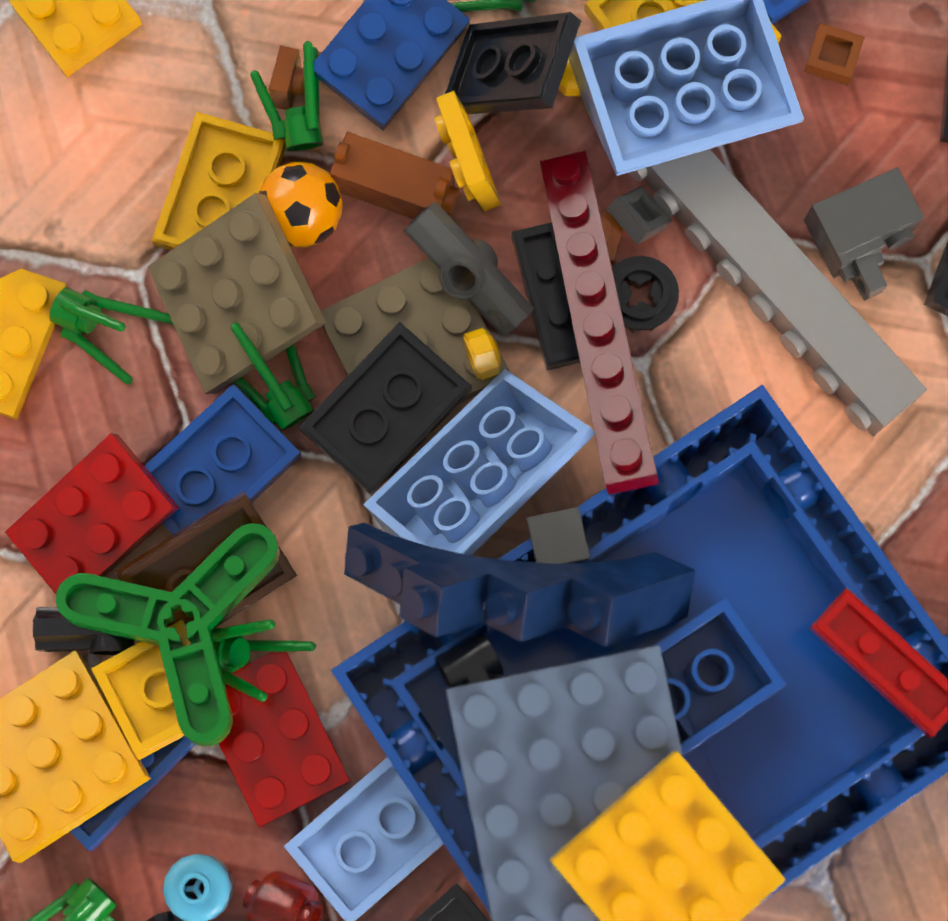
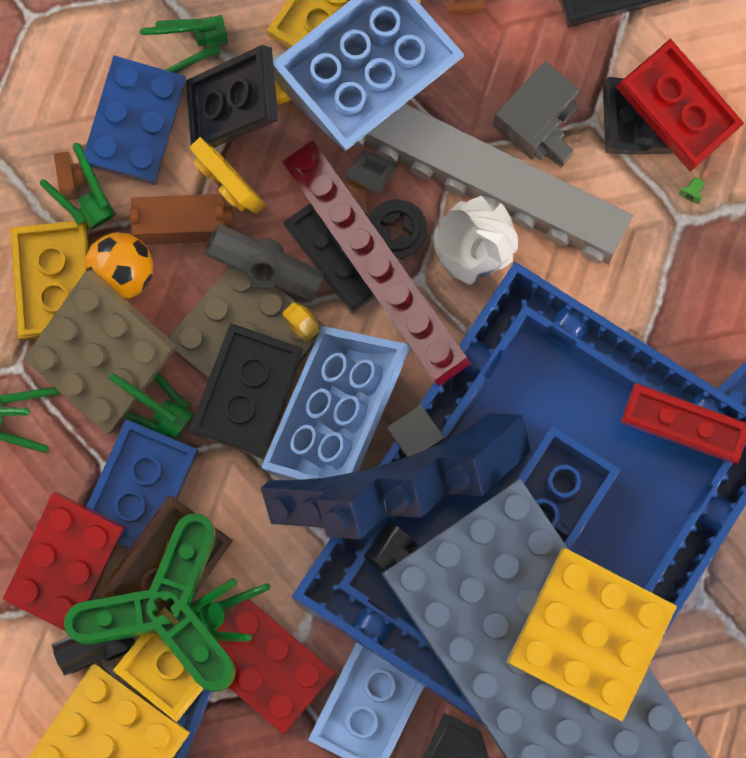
camera: 20 degrees left, 0 degrees up
none -> white hair [434,196,518,285]

